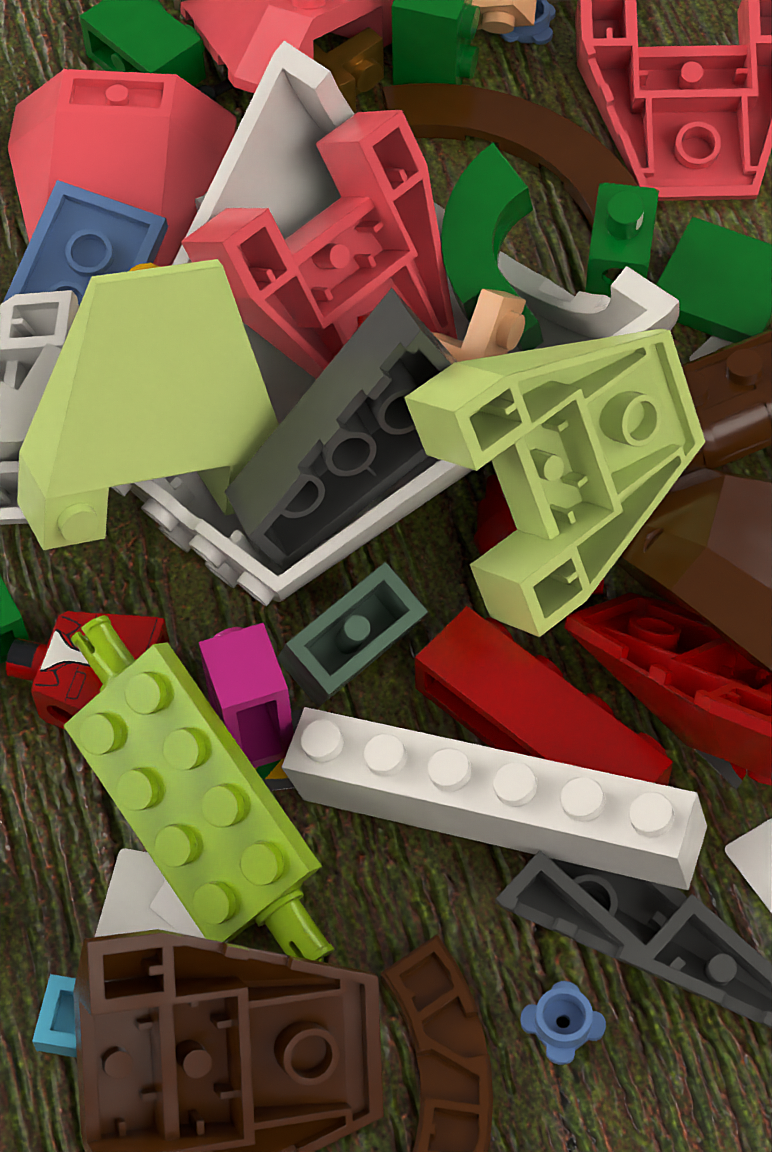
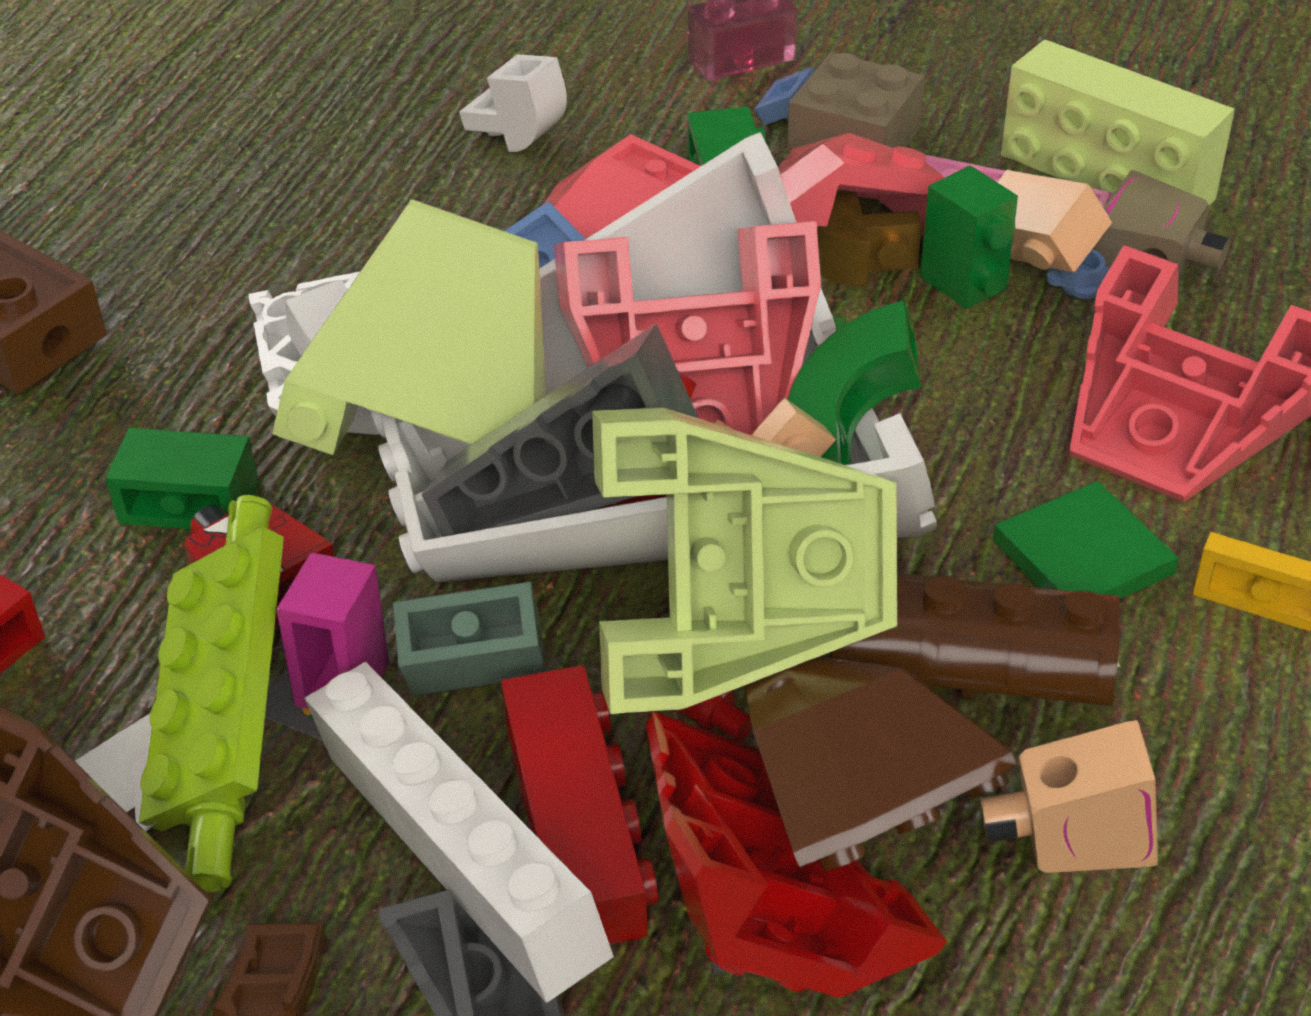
camera: 35 degrees right, 15 degrees down
reddish brown tile [382,83,638,230] -> none
green torso [585,182,659,298] -> none

